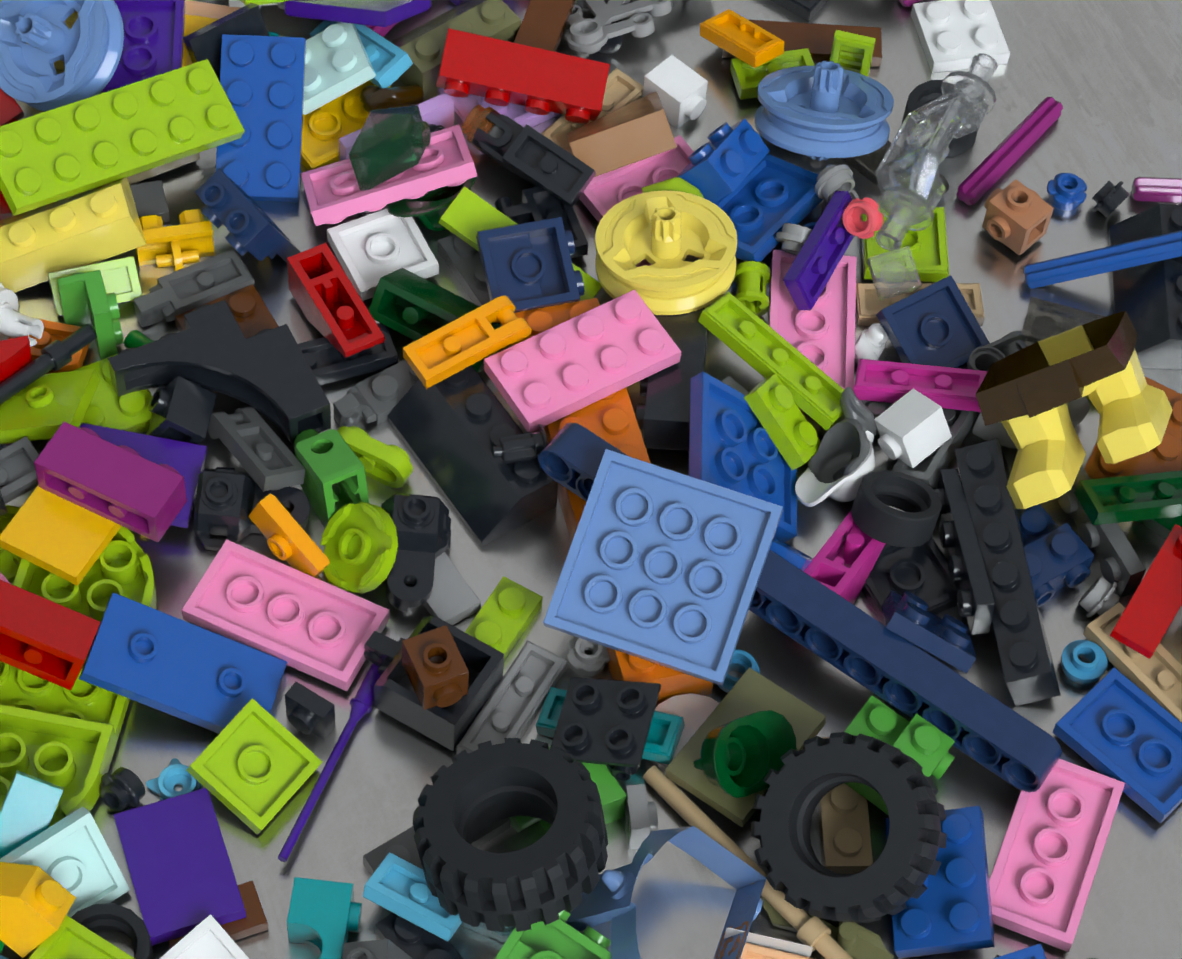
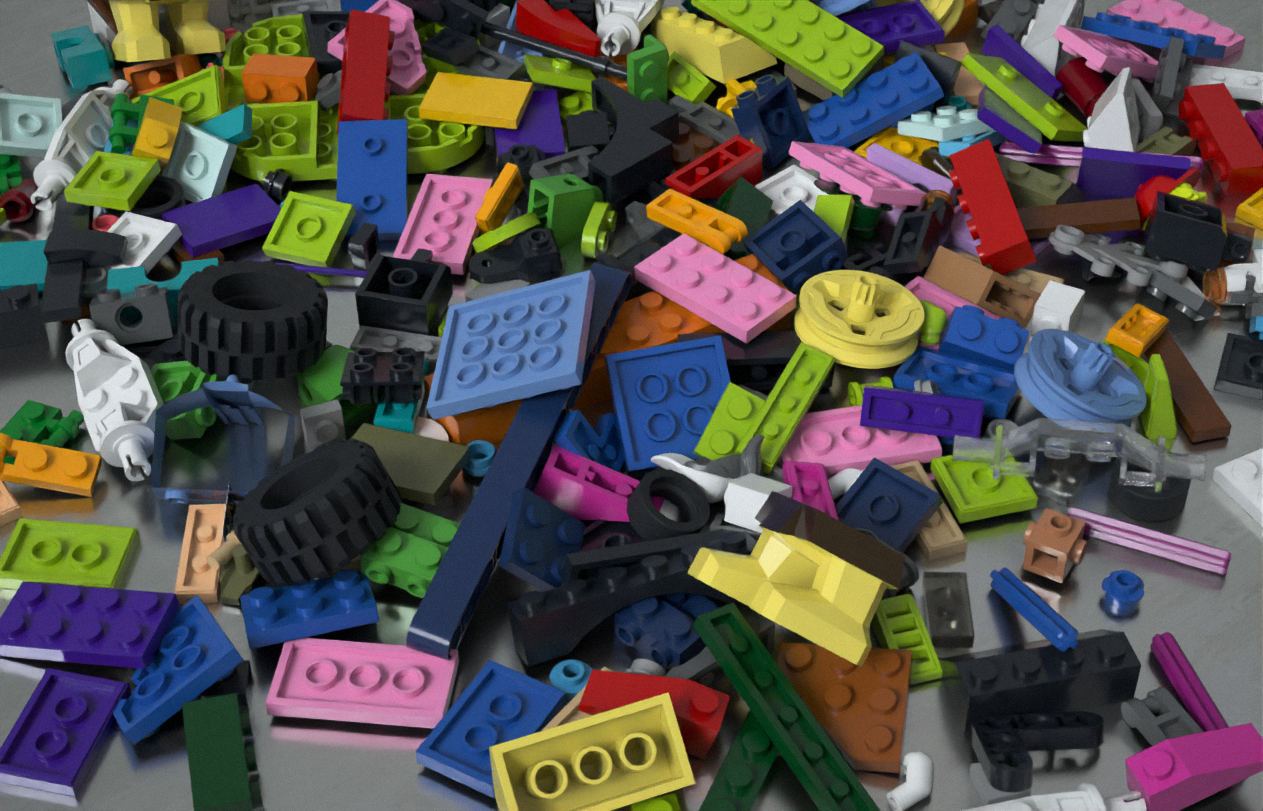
camera: 80 degrees right, 15 degrees down
magenta brick [34,422,187,542] -> none
clear green slope [349,106,431,191] -> none
reddish brown brick [402,625,469,710] -> none
dark green piece [693,710,797,798] -> none
light grey plate [814,164,855,202] -> none
coral plate [842,197,884,239] -> none
clear plate [867,246,922,301] -> none
black plate [1092,180,1130,218] -> none

